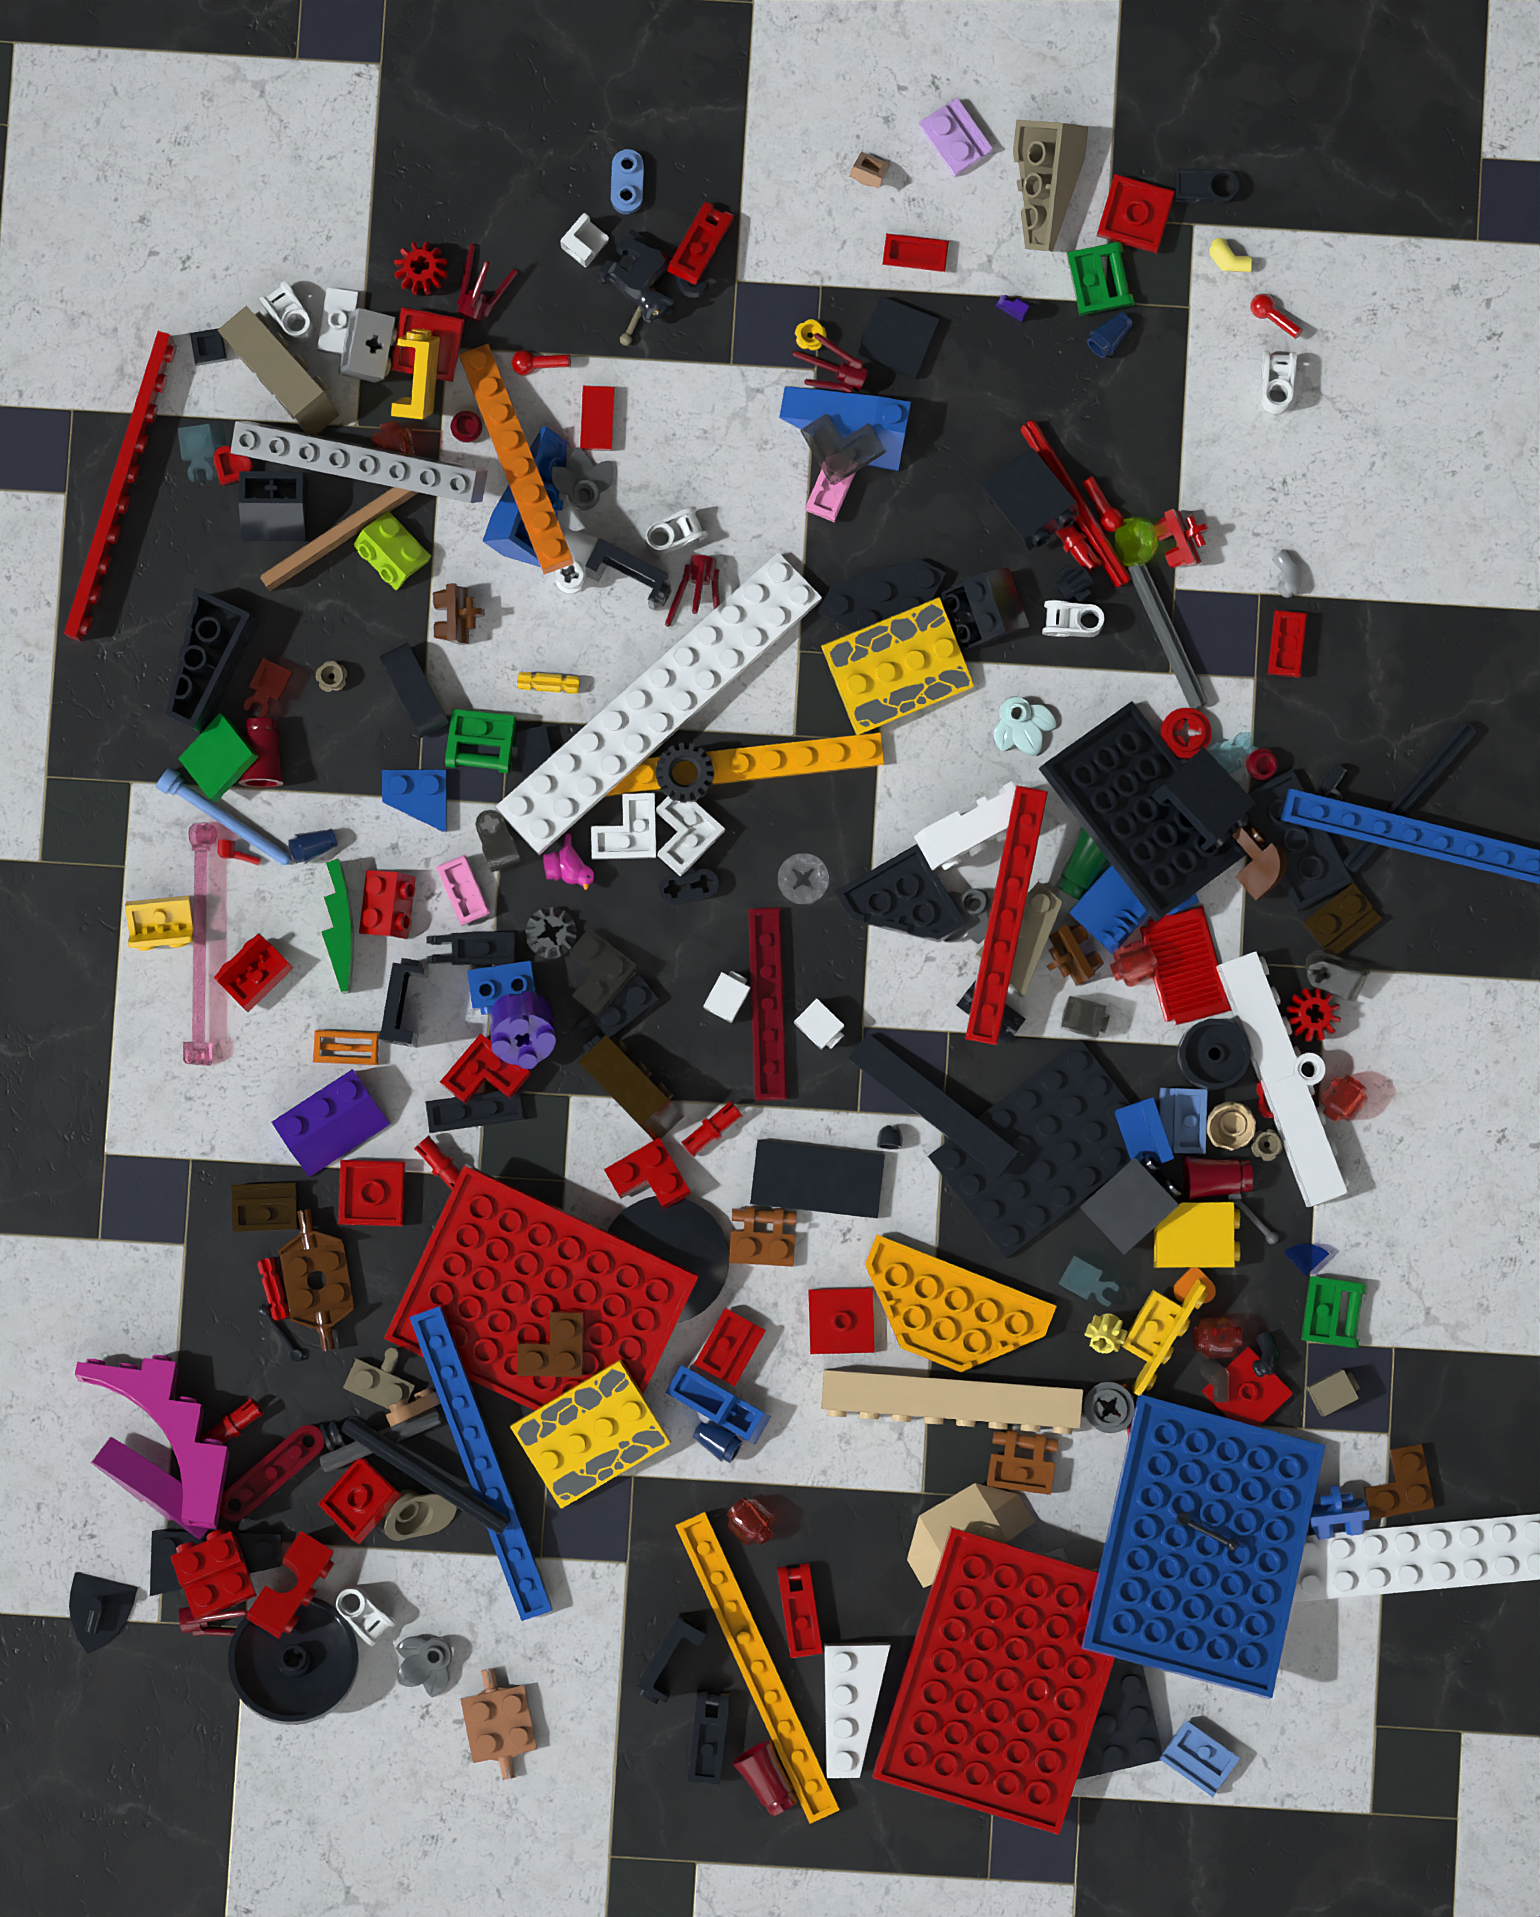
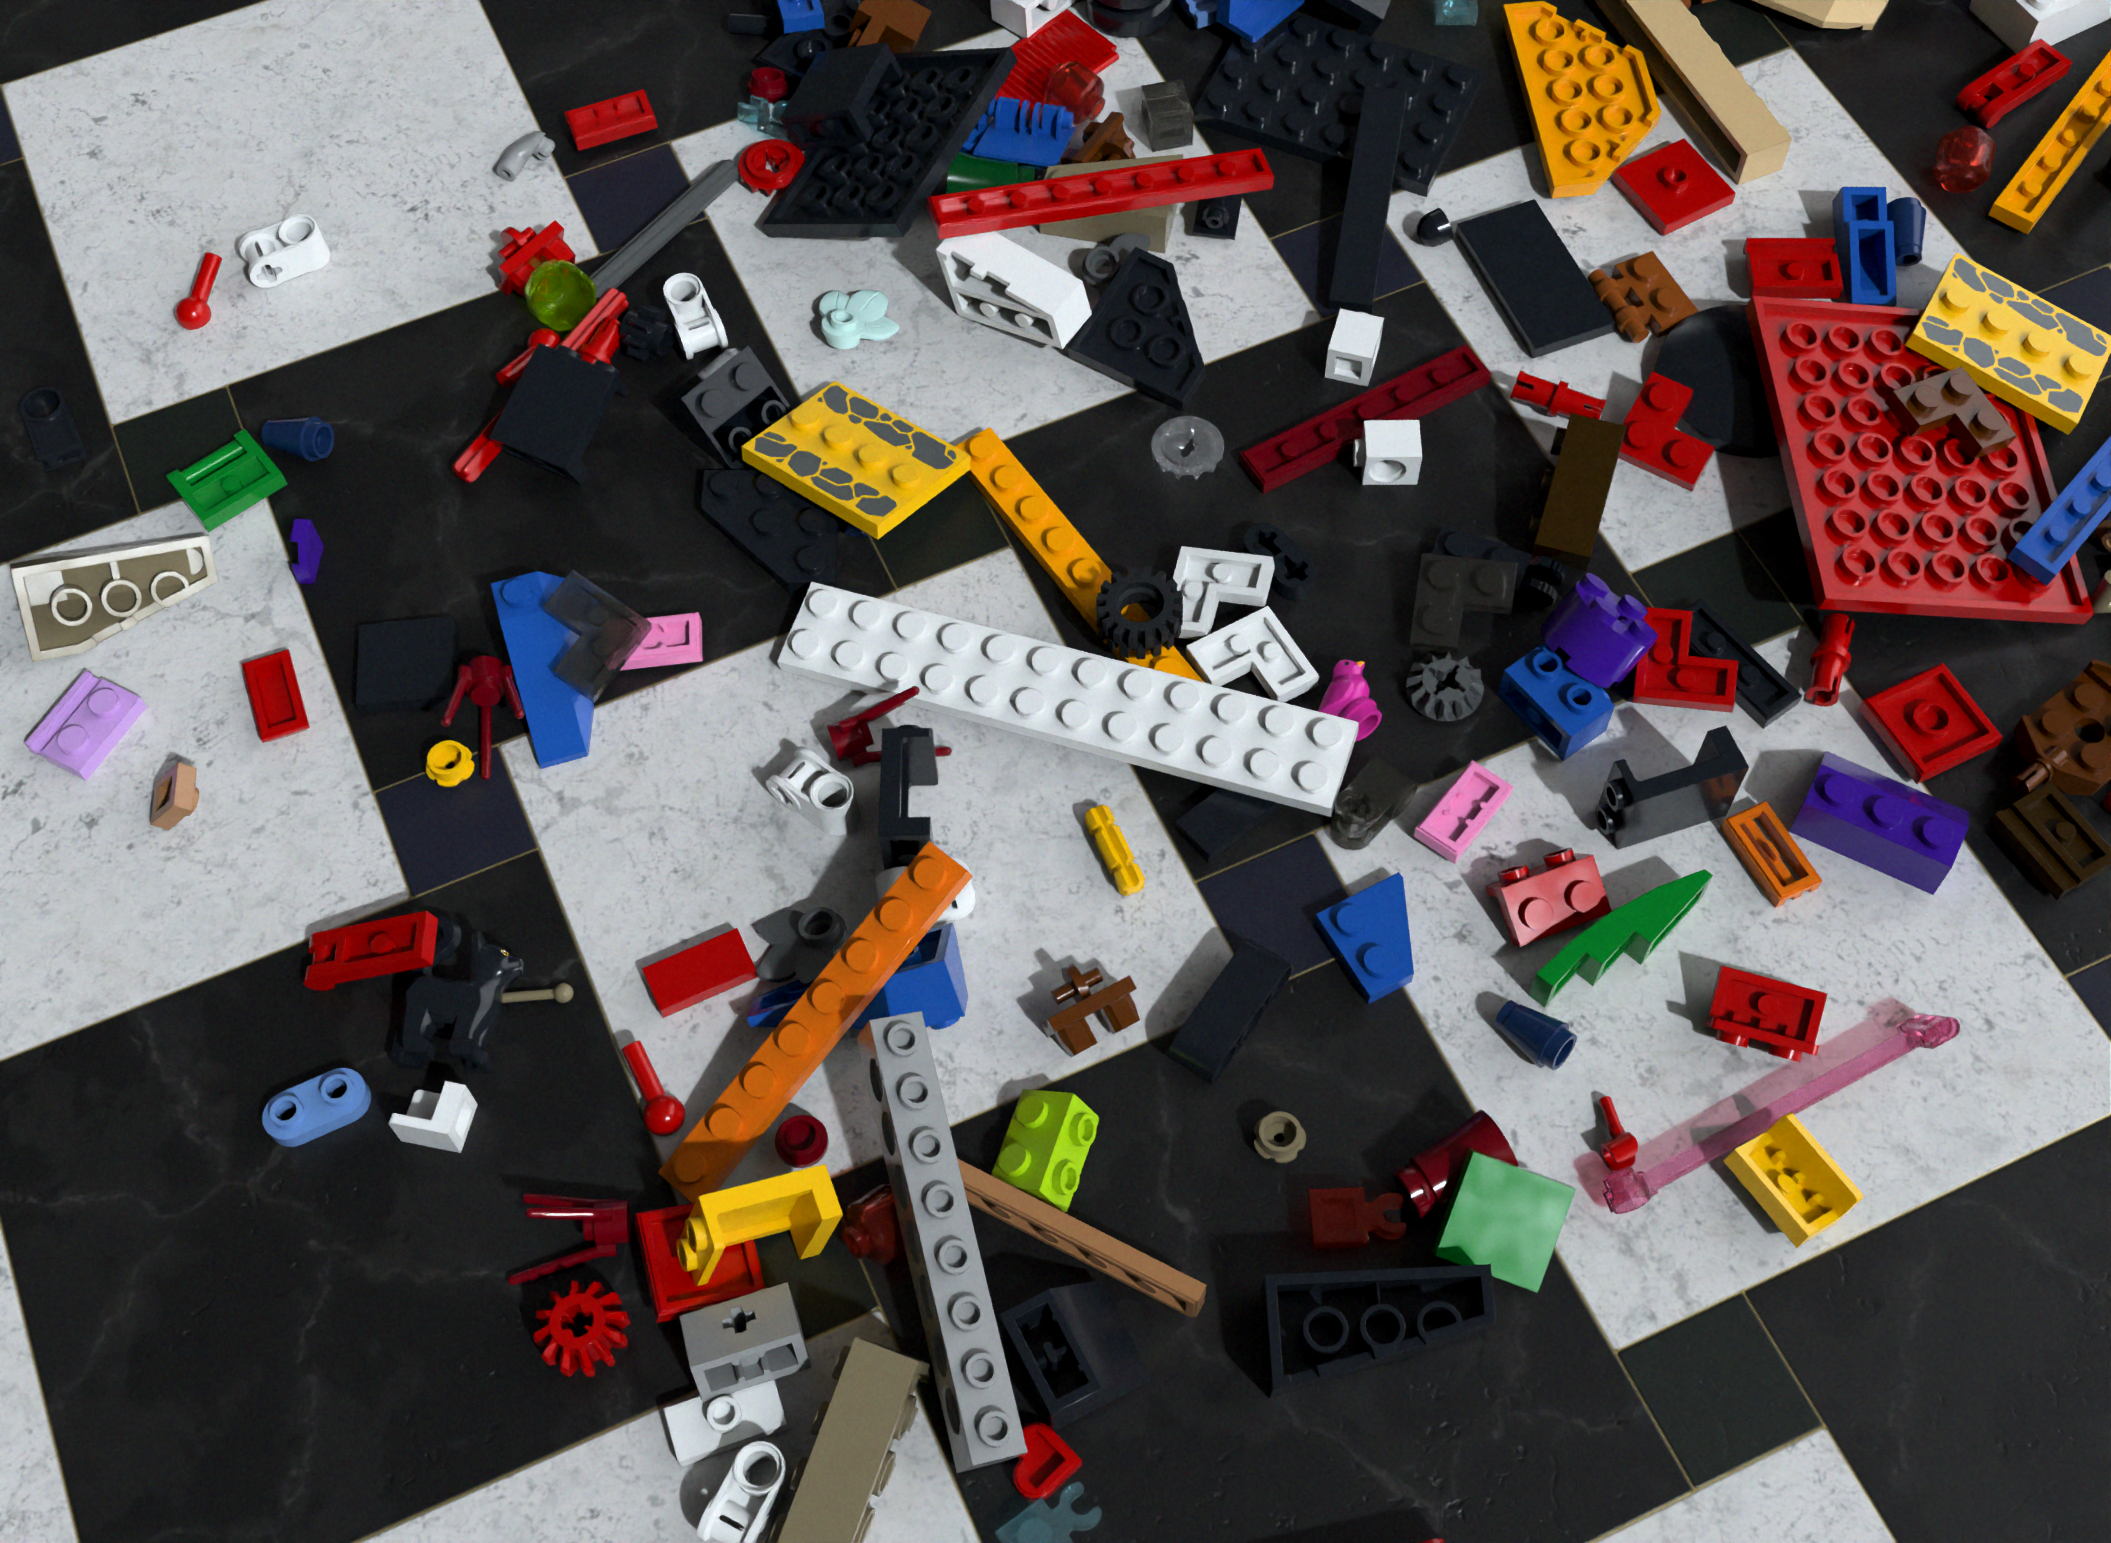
camera: 115 degrees left, 25 degrees down
medium blue piece [156,767,291,865] -> none
black hinge [426,932,517,966] -> none
green plate [445,709,517,774] -> none
red plate [1096,174,1175,254] -> none
light yellow arm [1209,238,1252,272] -> none

